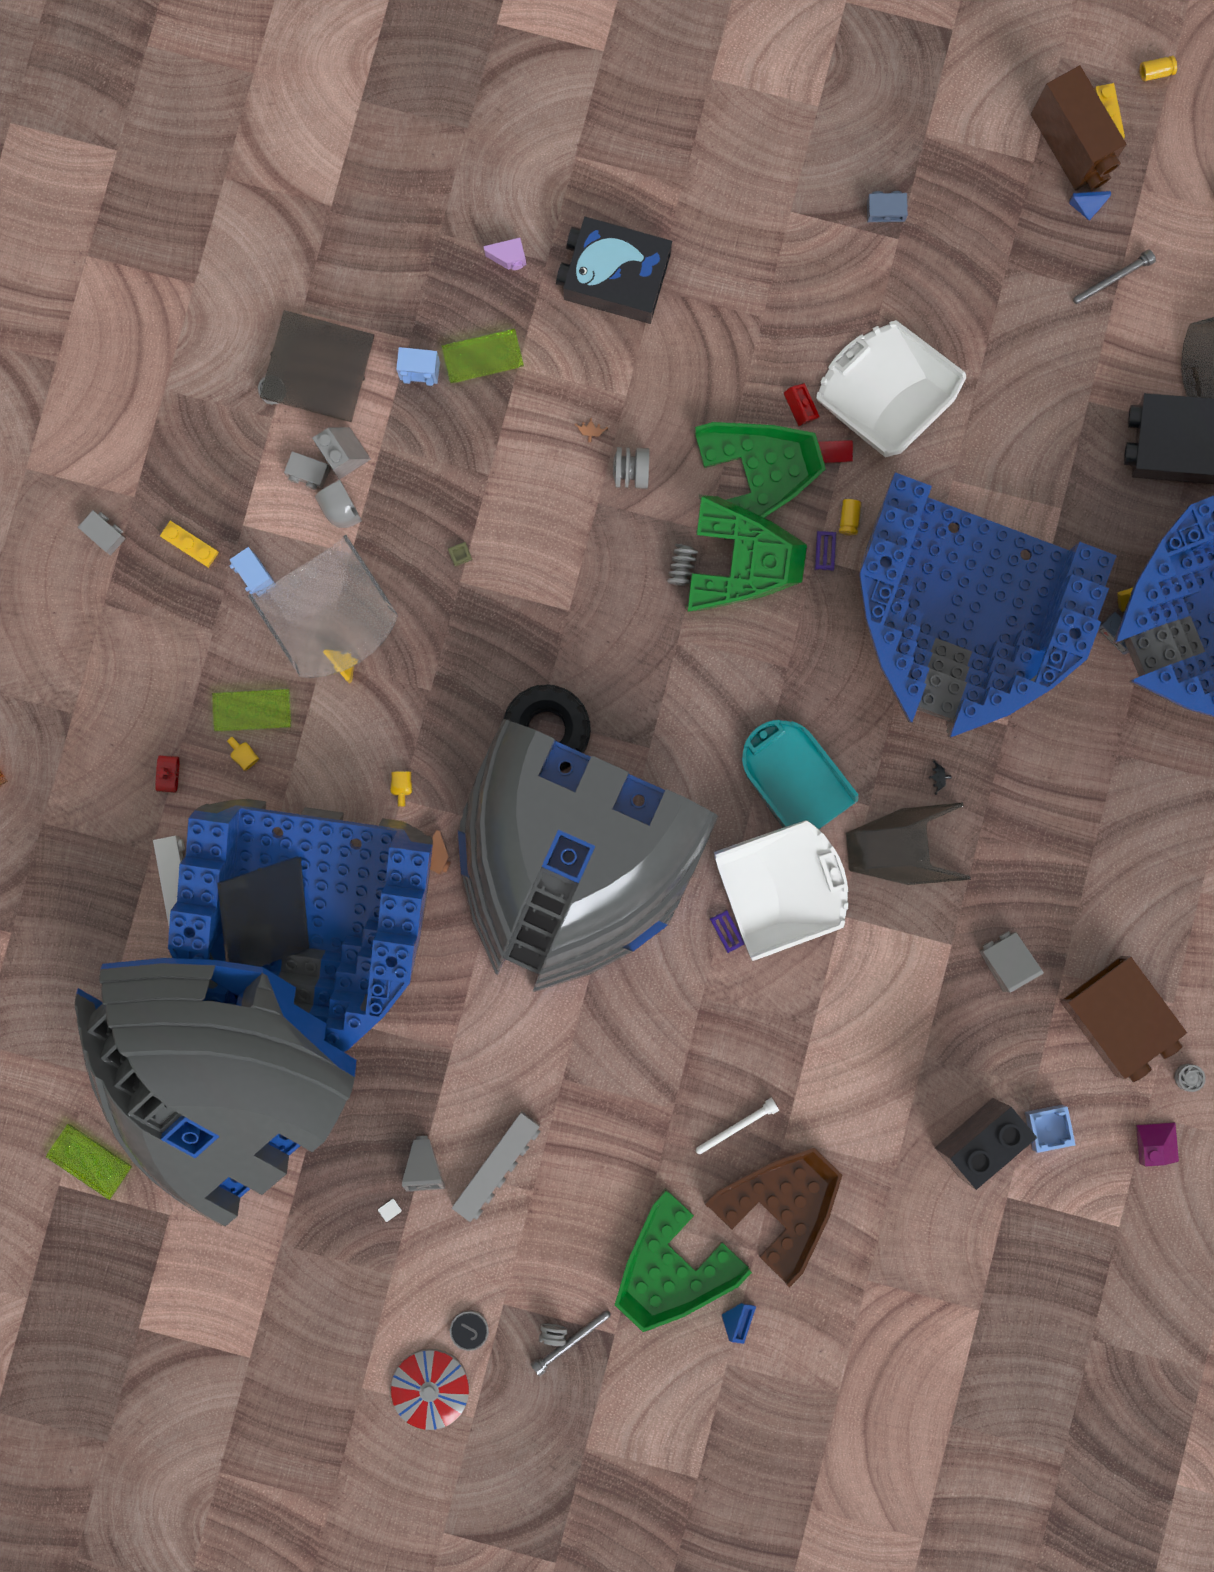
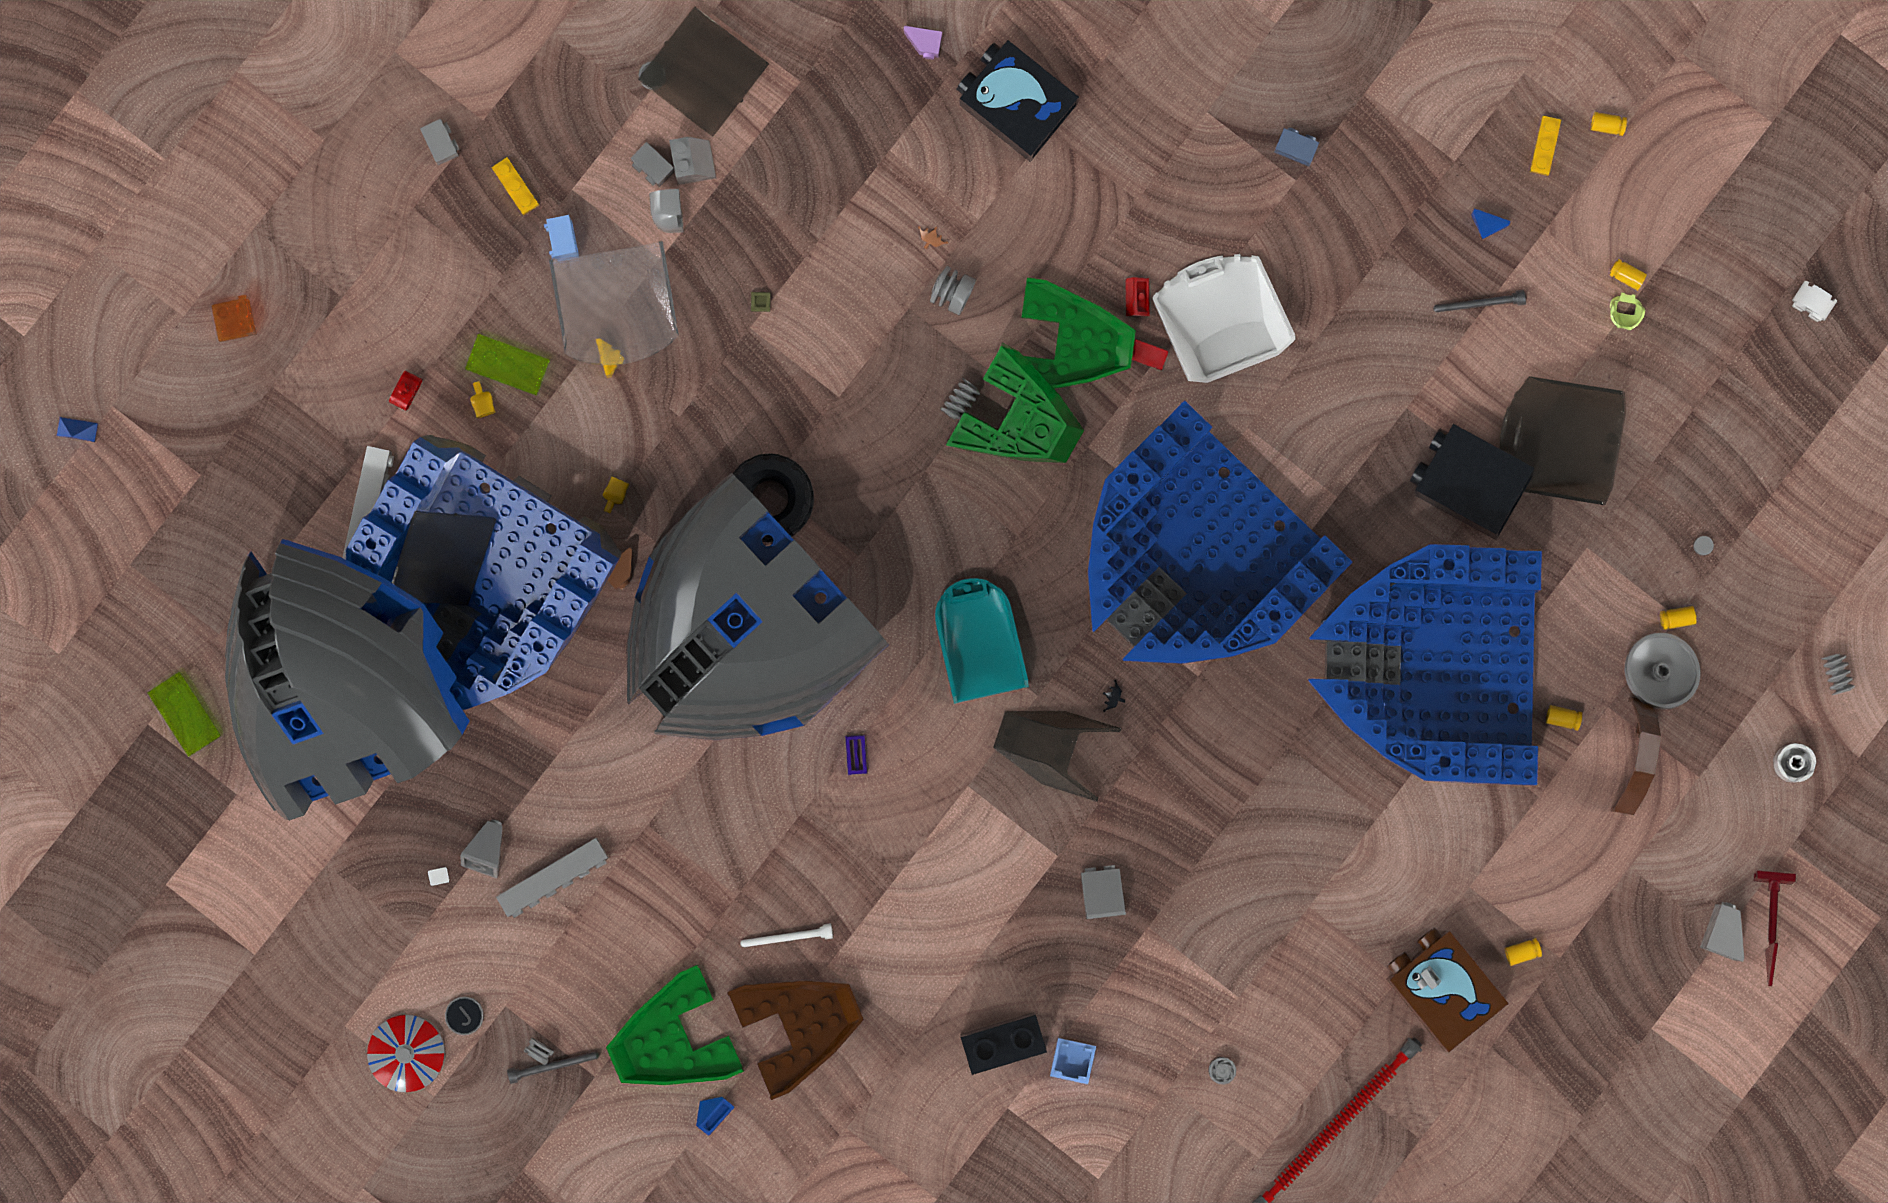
camera: 25 degrees right, 0 degrees up
light blue container [396,347,440,386] -> none
clear neon green tile [442,329,524,383] -> none
white windscreen [713,820,848,961] -> none
dark purple tile [815,531,836,571] -> none
yellow piece [839,499,862,535] -> none
reddish brown brick [1031,65,1127,191] -> none
reddish brown brick [1060,956,1187,1082] -> none
magenta slope [1136,1122,1179,1167] -> none

